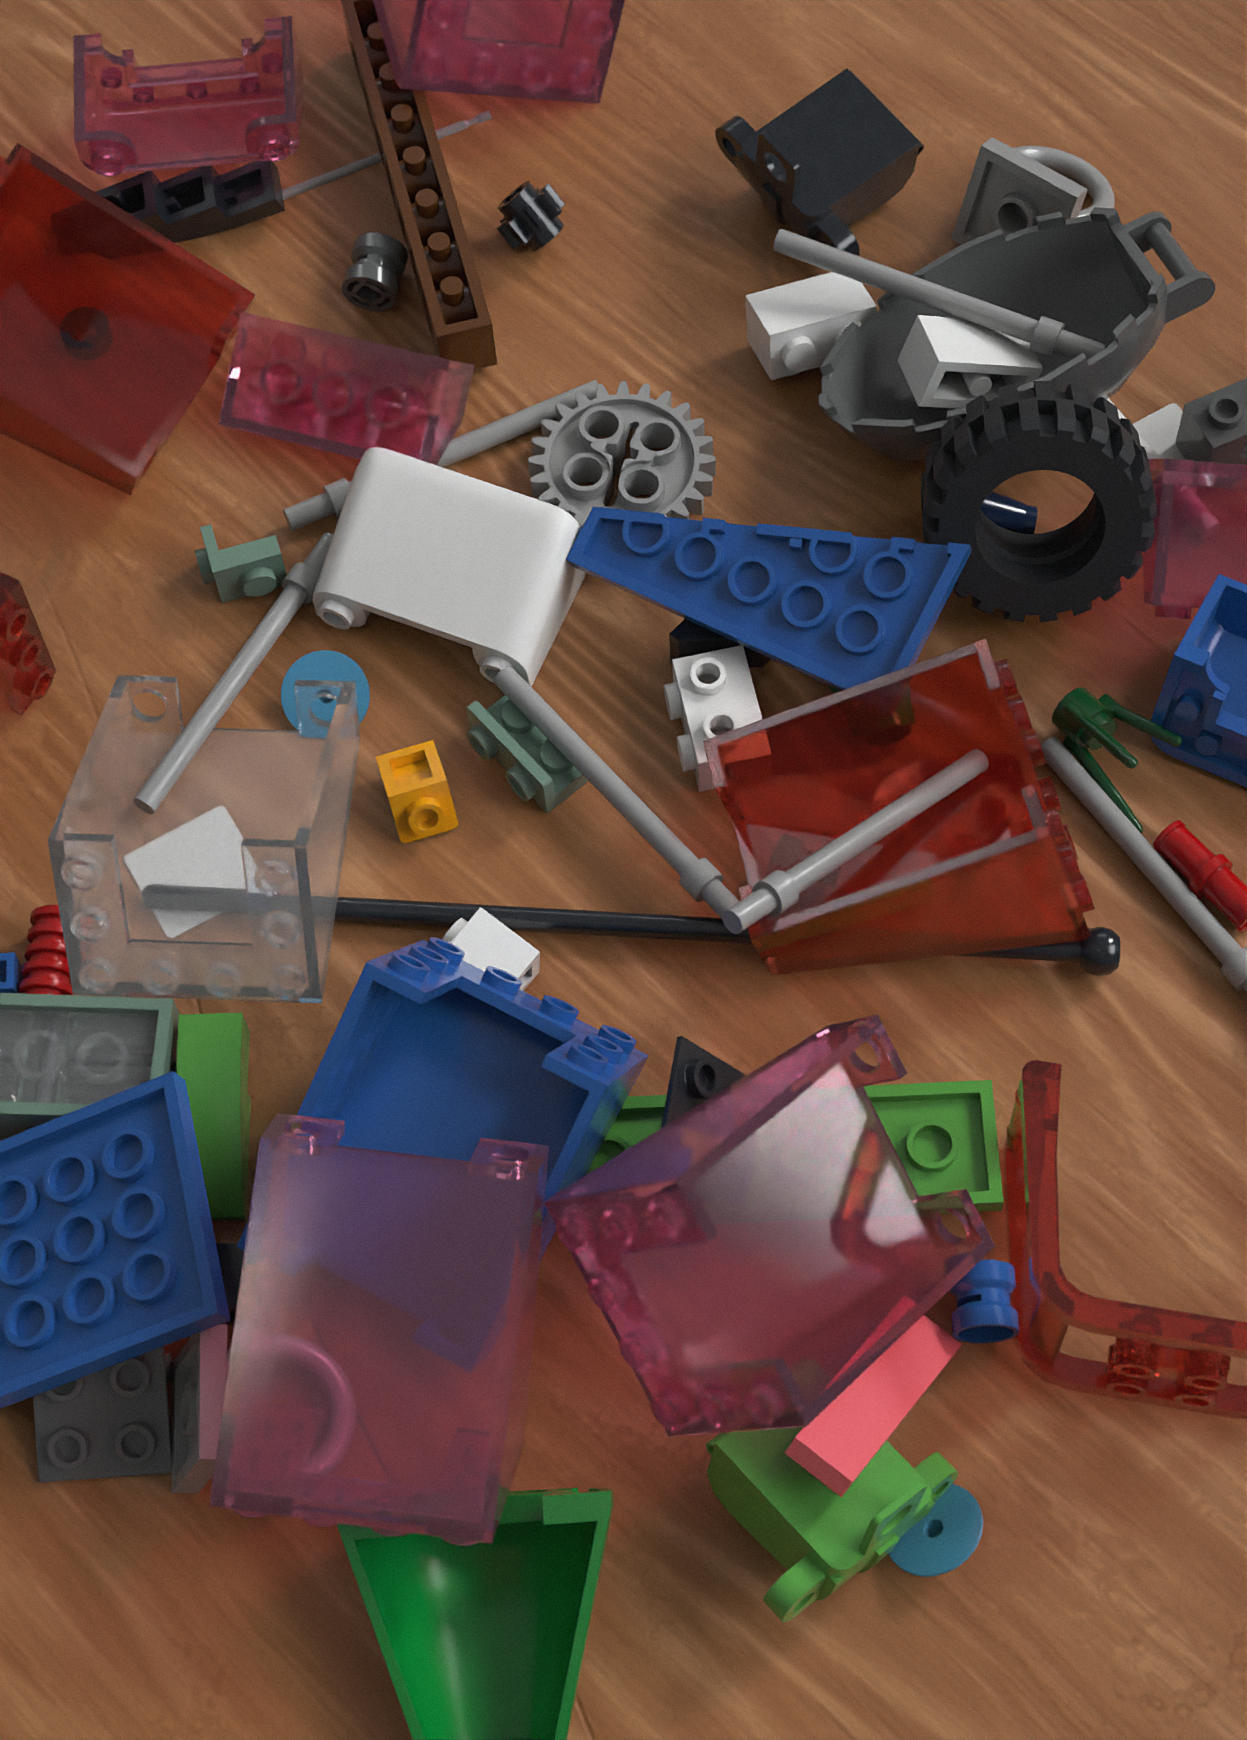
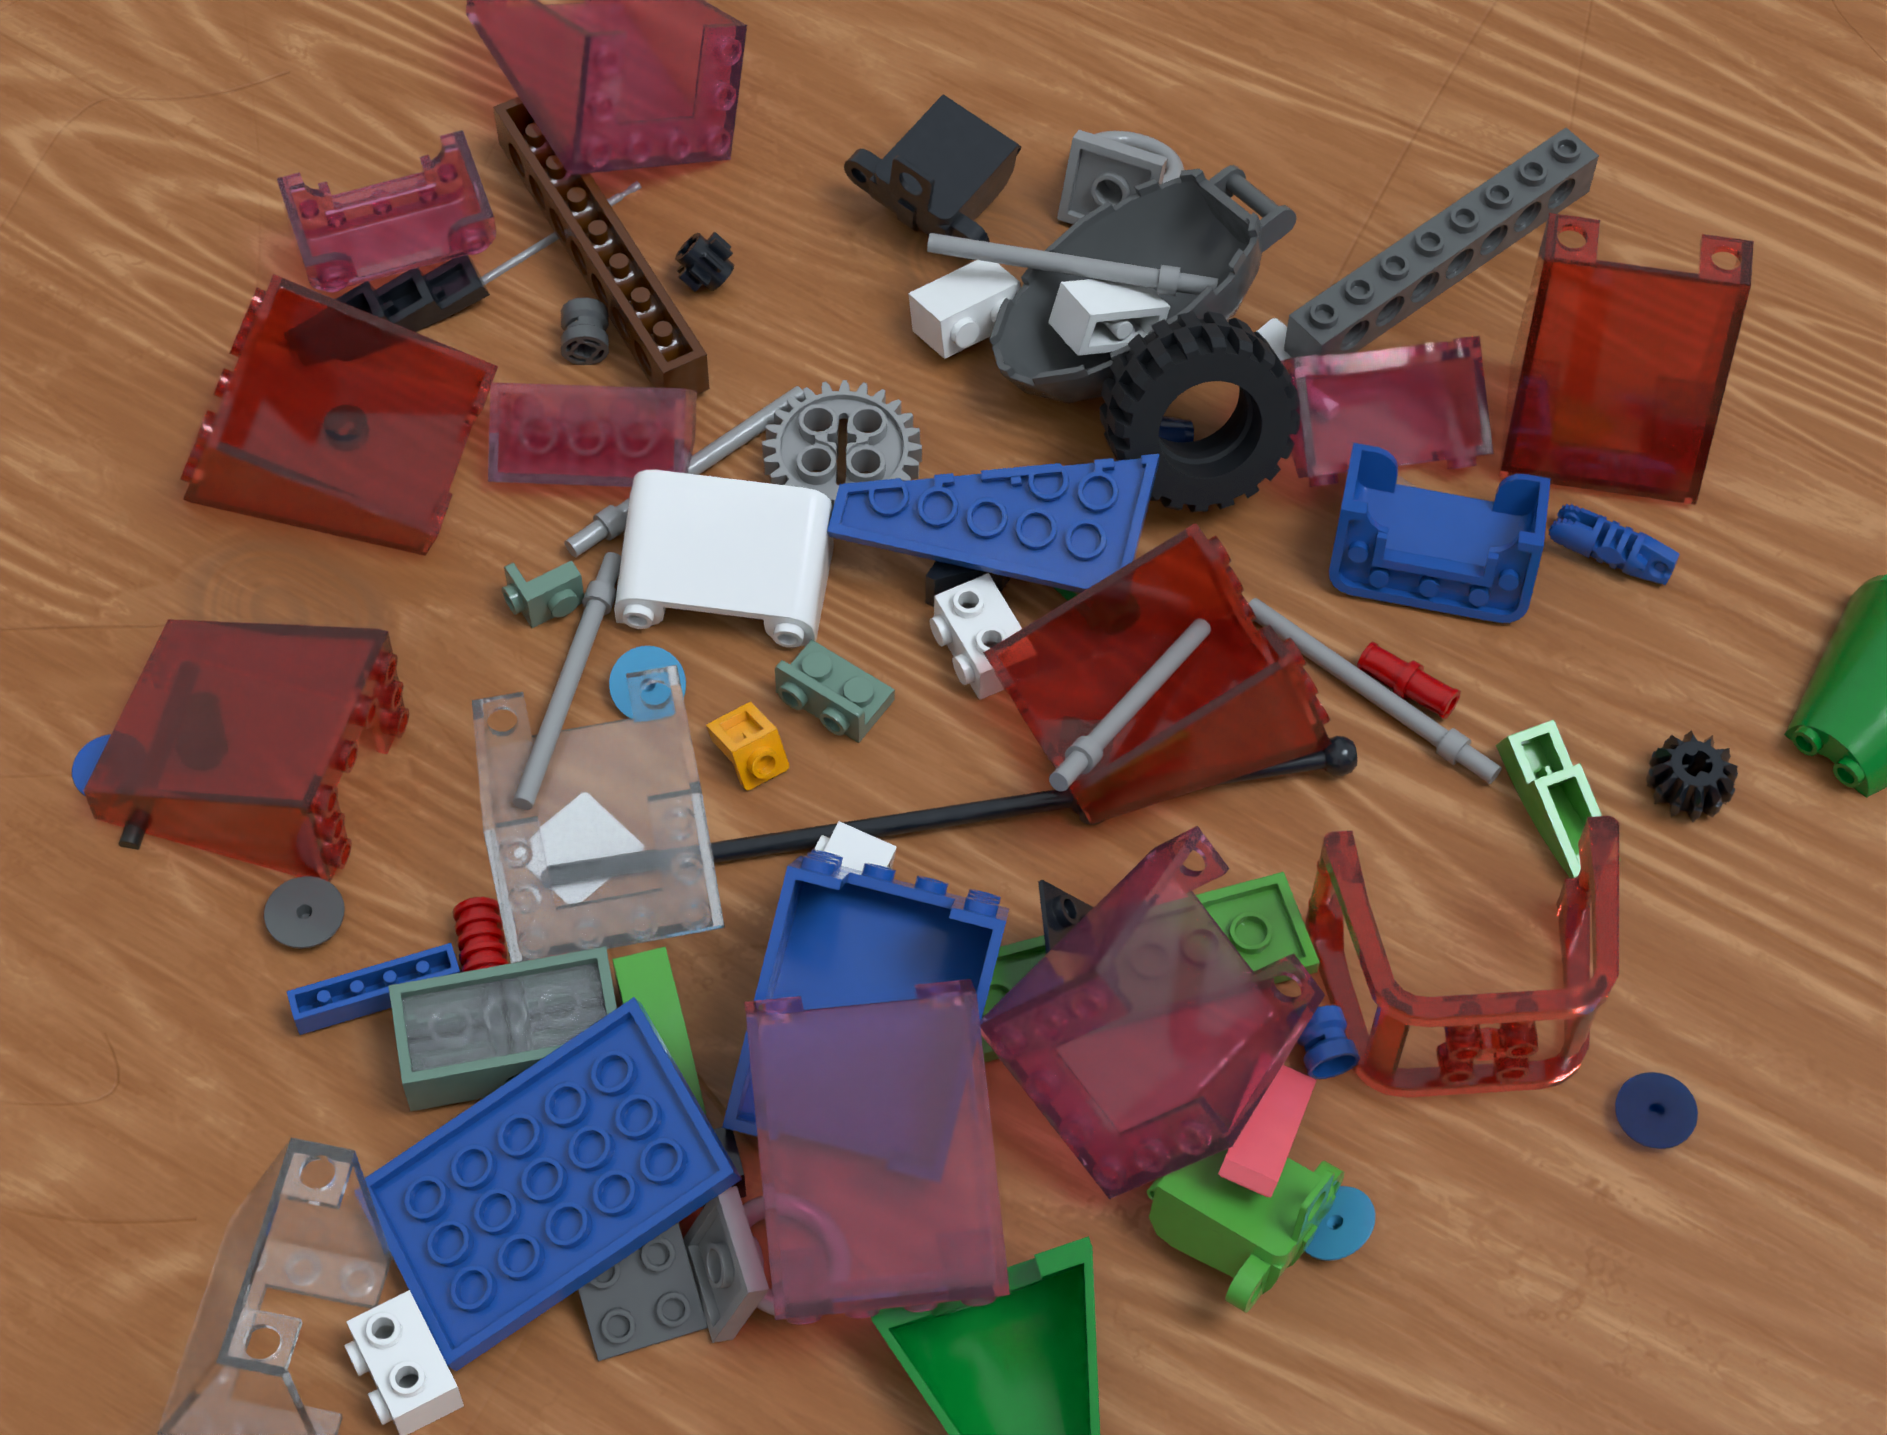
camera: 20 degrees left, 5 degrees down
light grey bar [494,666,740,920] -> none
dark green plant [1052,687,1182,834] -> none

